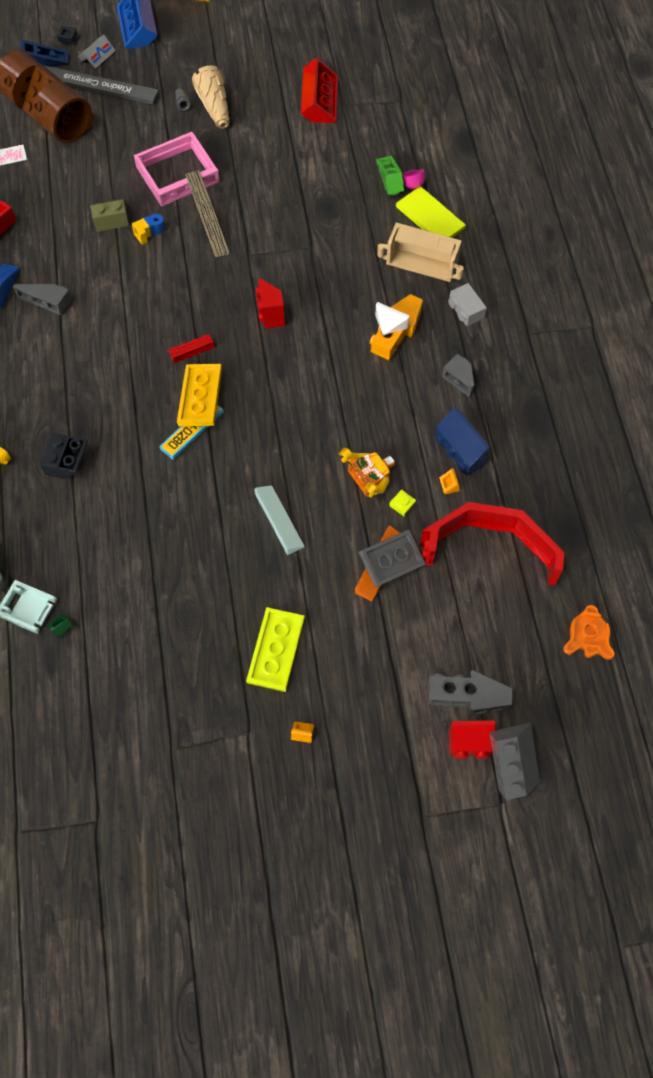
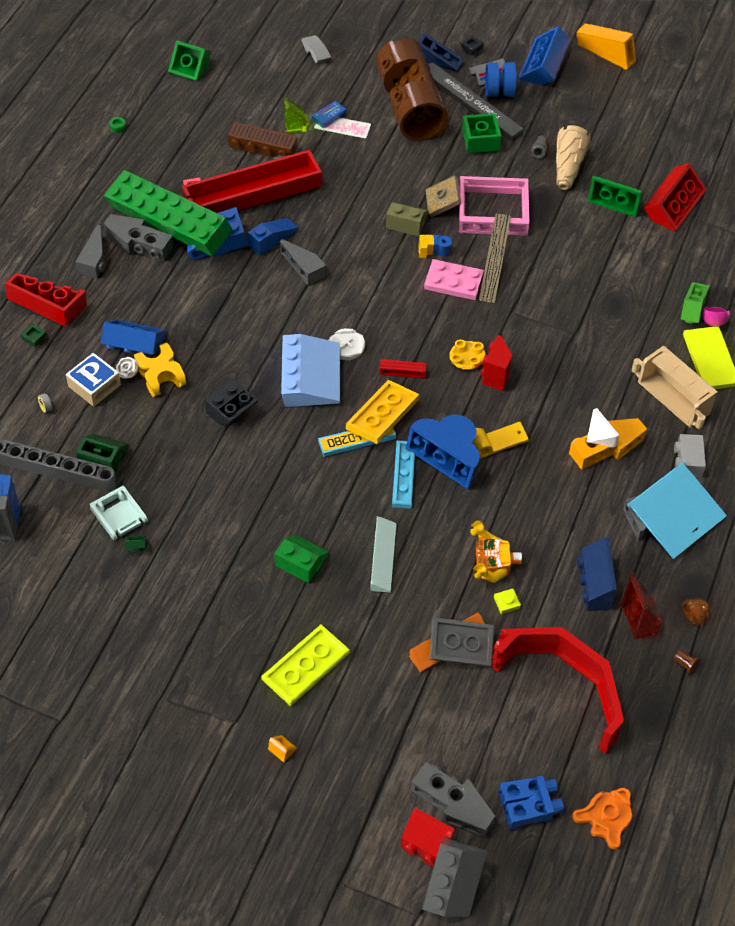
camera: 30 degrees right, 10 degrees down
light orange slope [439,469,460,494] -> none
none -> green slope [274,535,330,583]
none -> light blue slope [281,334,340,407]
none -> white tile [329,329,365,360]
none -> medium azure tile [392,440,415,509]
none -> blue brick [405,415,480,489]
none -> bright pink plate [424,259,484,300]
none -> dark tan plate [425,175,461,217]
none -> yellow dish [450,340,485,369]
none -> green brick [462,113,502,154]
none -> yellow door [473,422,529,458]
none -> blue wheel [485,62,517,97]
none -> blue hips [498,776,564,831]
none -> green slope [588,175,644,217]
none -> clear red slope [621,574,662,640]
none -> medium azure piece [627,462,727,559]
none -> reddish brown piece [674,650,701,675]
none -> clear orange cone [683,598,709,625]

